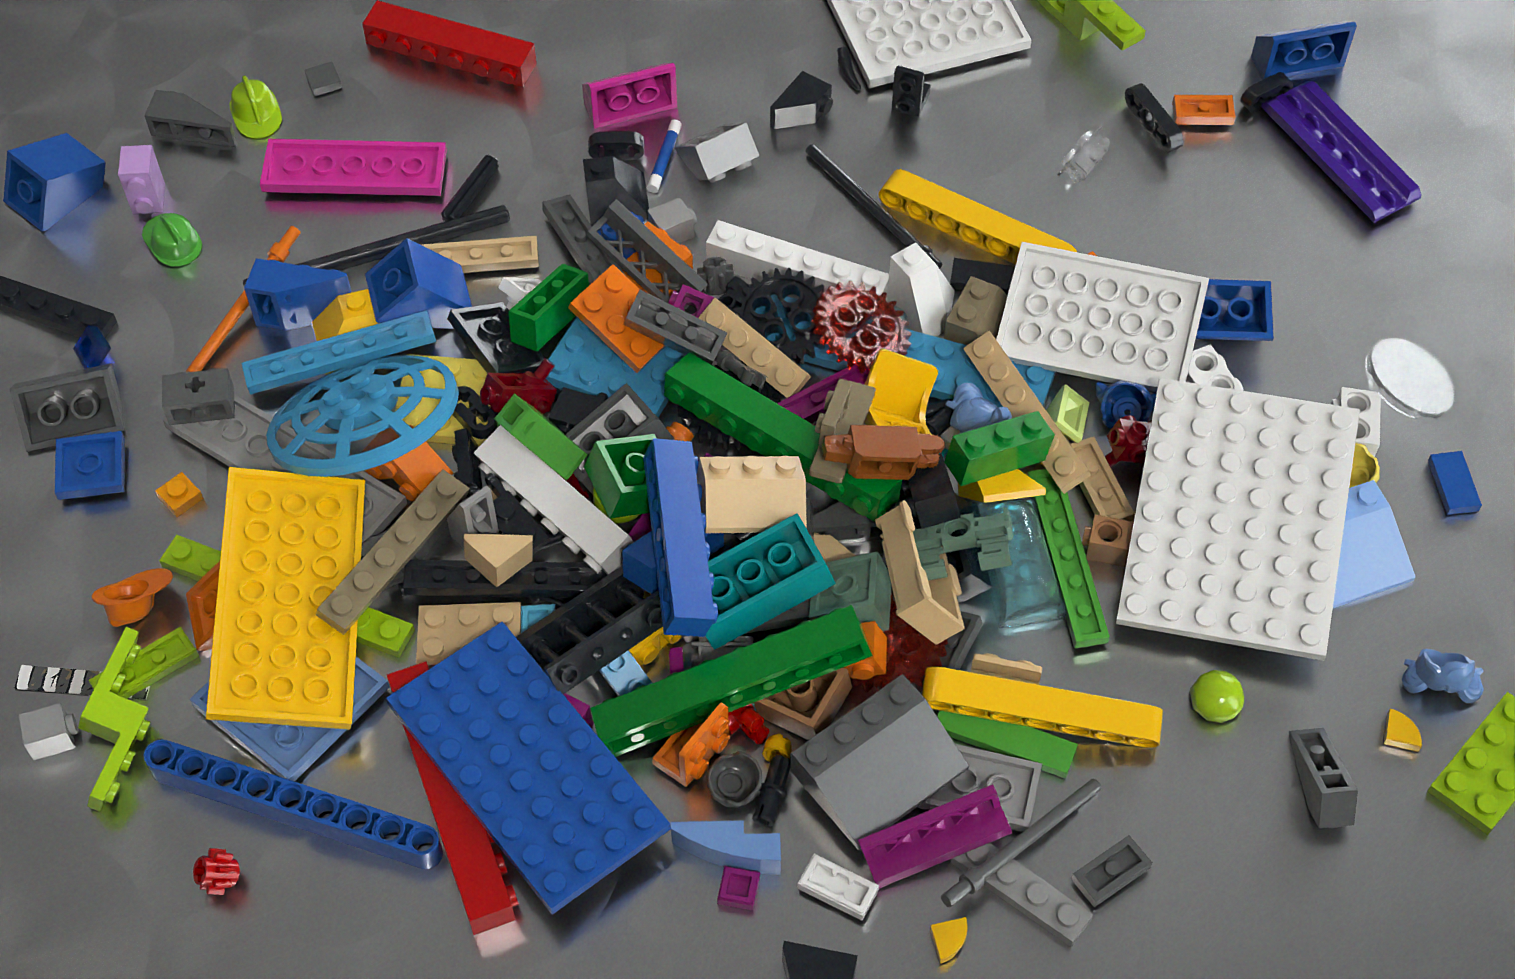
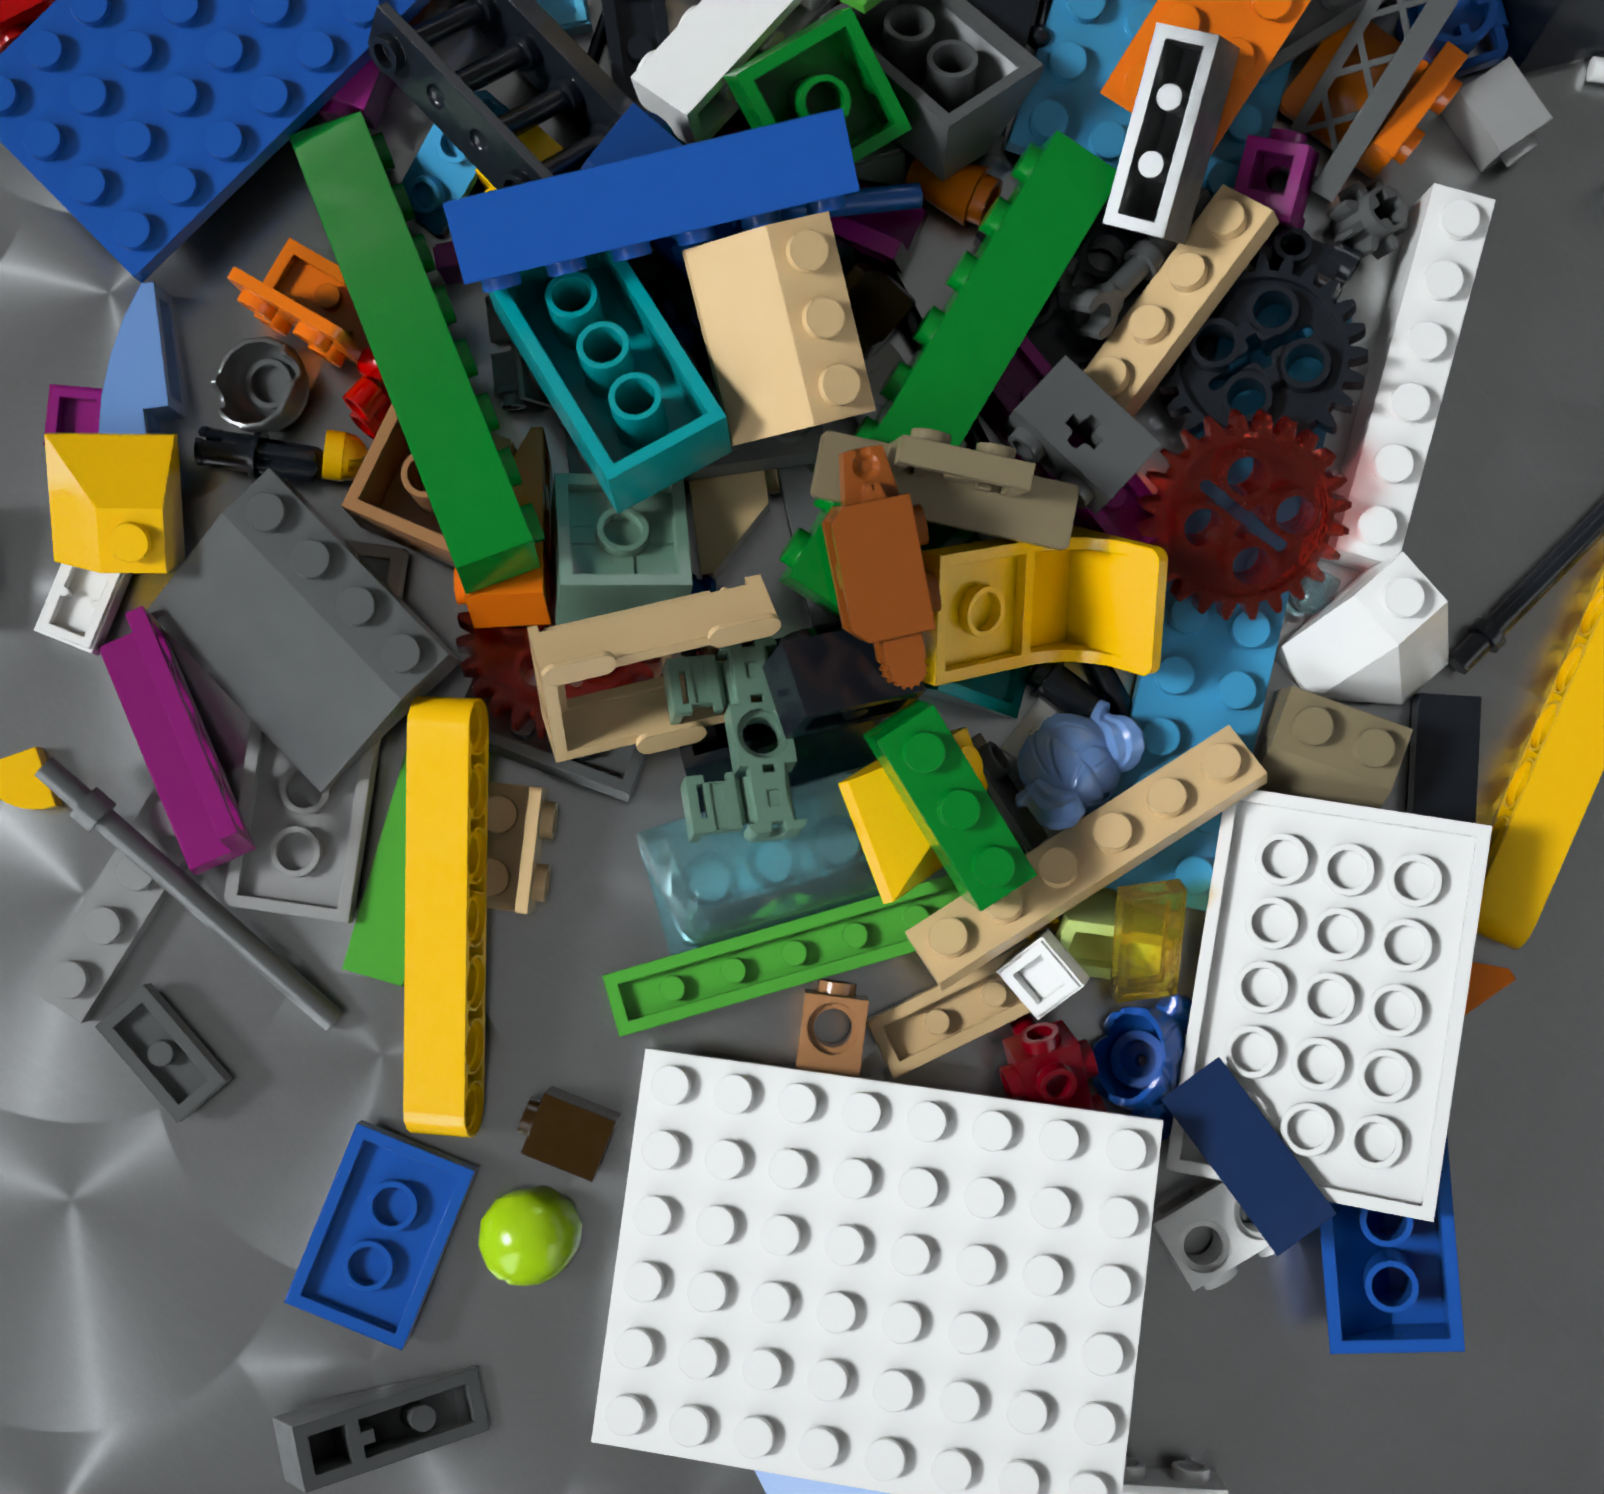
camera: 85 degrees right, 30 degrees up
none -> yellow slope [44,432,185,573]
none -> blue plate [284,1120,479,1351]
none -> dark brown brick [517,1086,622,1182]
none -> white tile [996,929,1090,1020]
none -> dark grey brick [1001,355,1162,515]
none -> clear yellow tile [1109,879,1187,1003]
none -> dark blue sticker [1161,1057,1337,1257]

